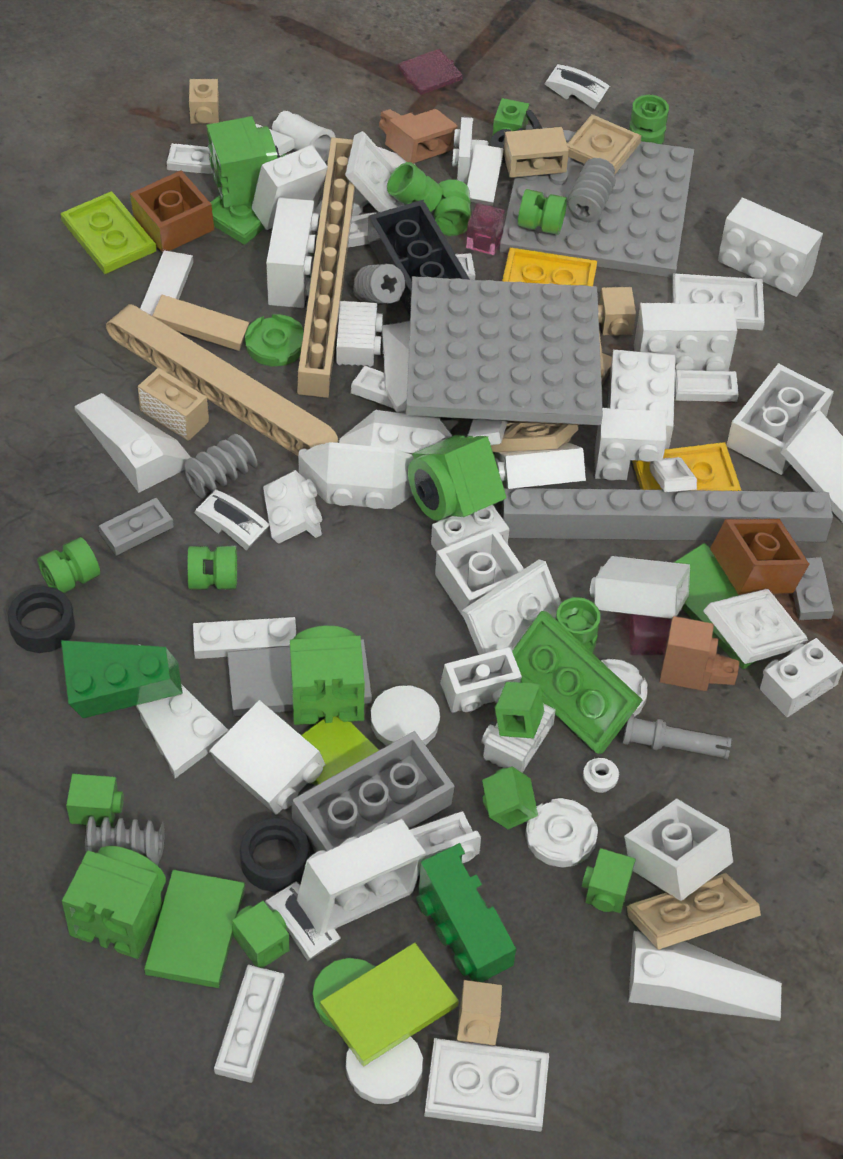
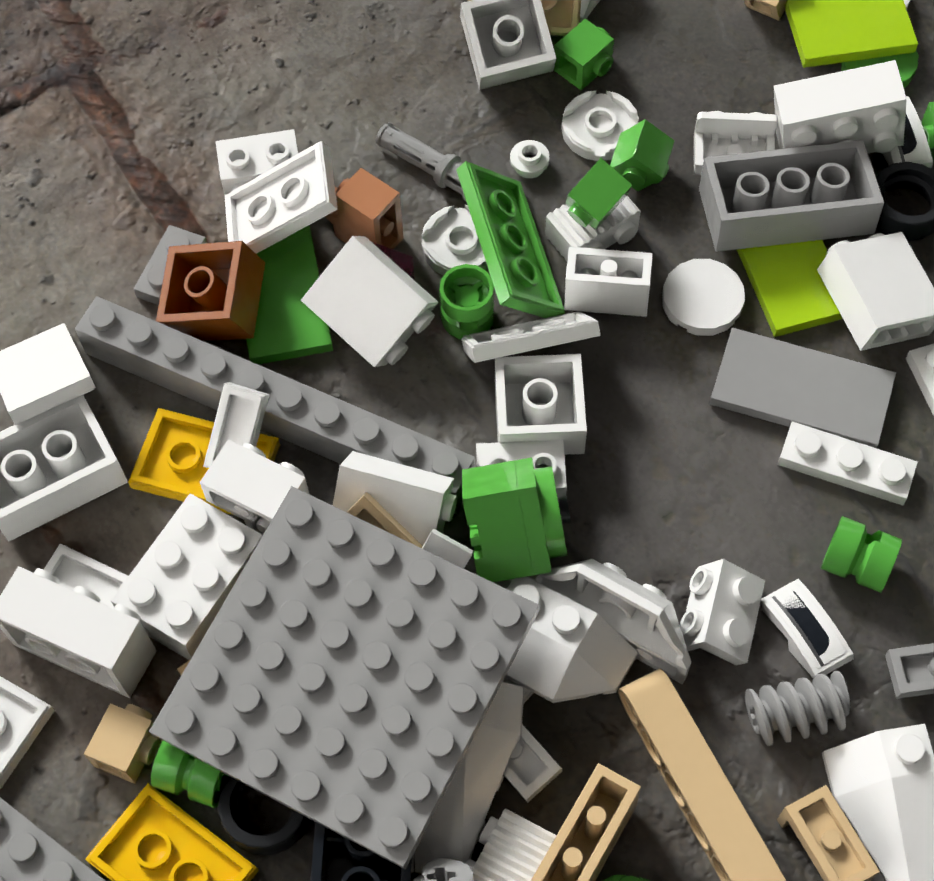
camera: 150 degrees left, 10 degrees up
bright green piece [289,626,365,725] -> none
green wedge [417,843,516,982] -> none

